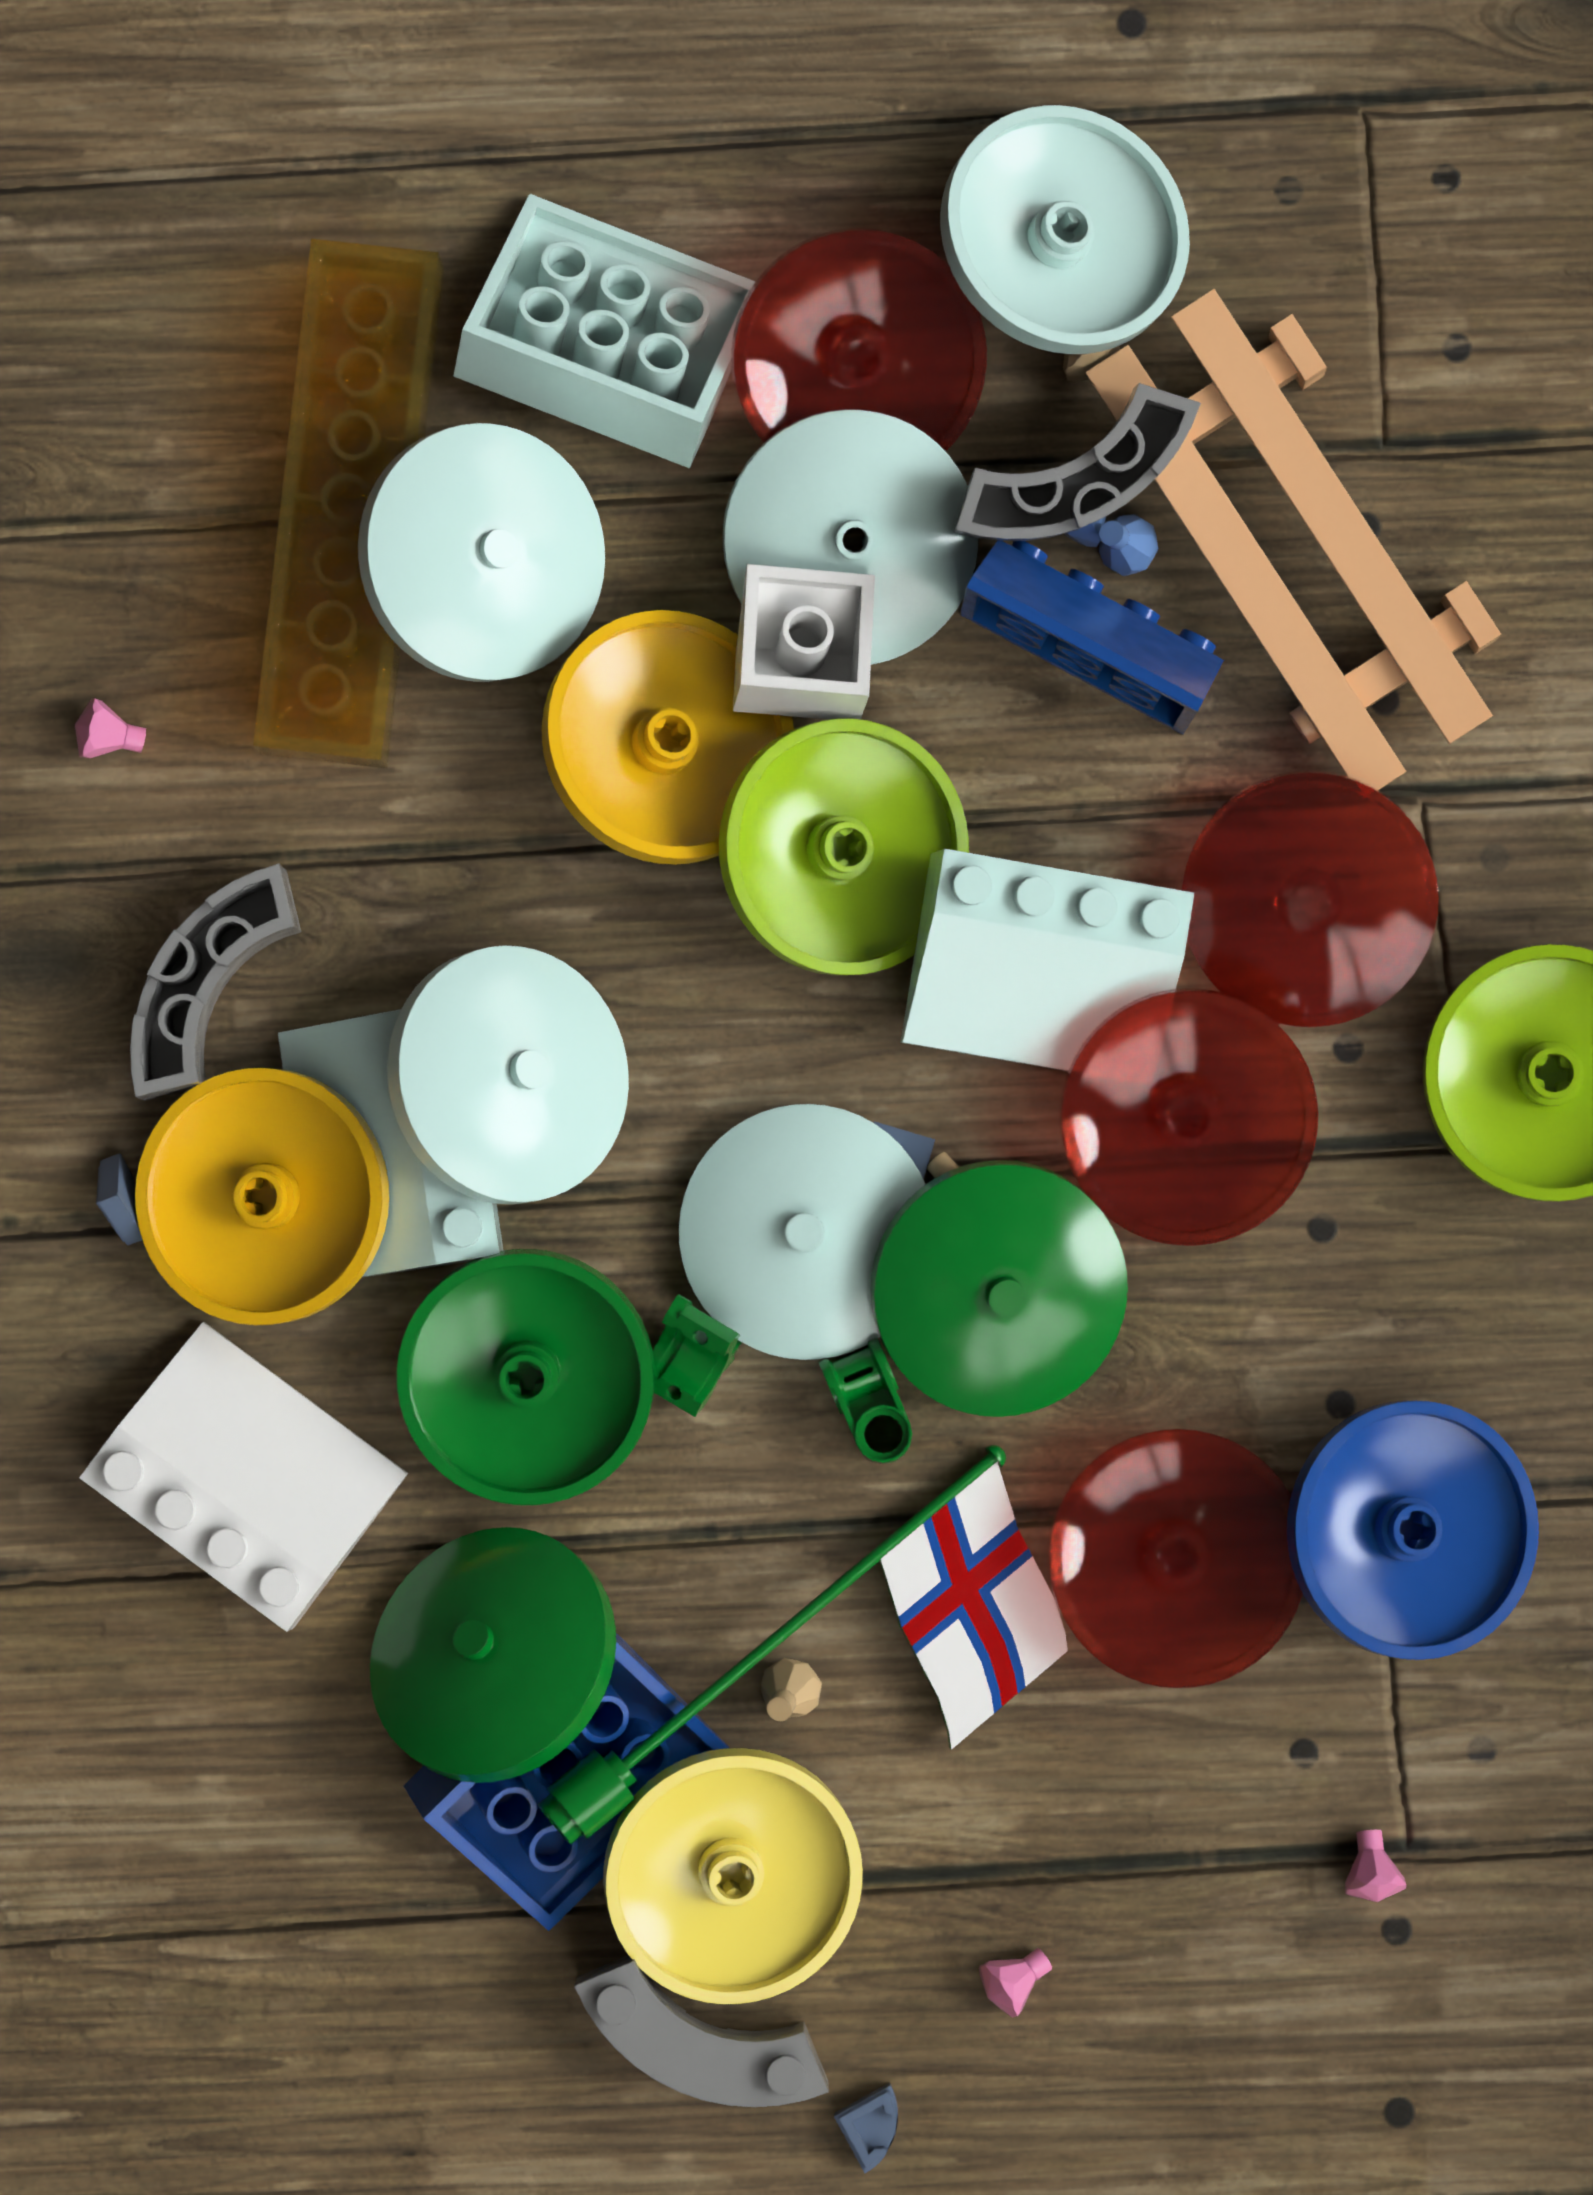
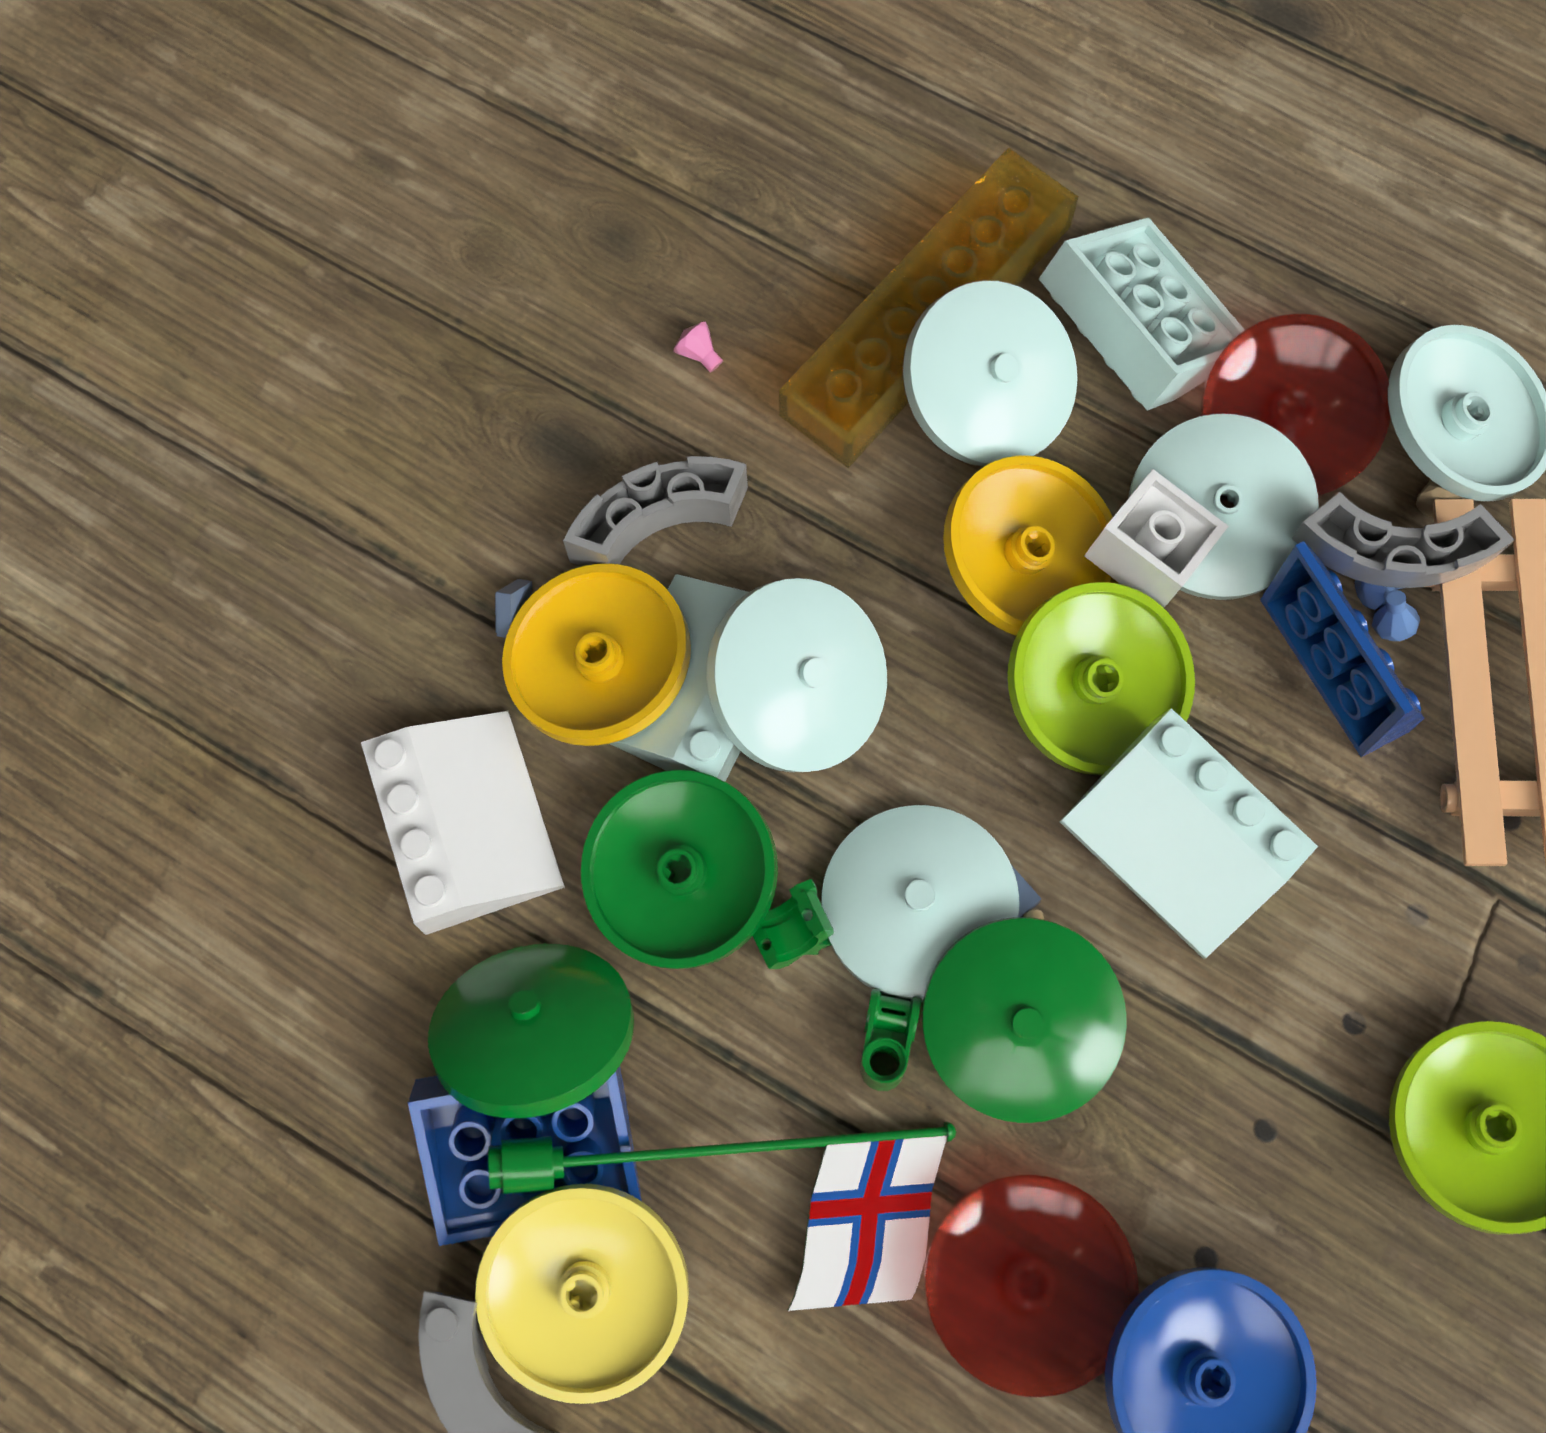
camera: 35 degrees right, 15 degrees down
tan rock [761,1658,822,1721] -> none
clear red dish [1060,988,1318,1246] -> none
clear red dish [1182,770,1439,1027] -> none

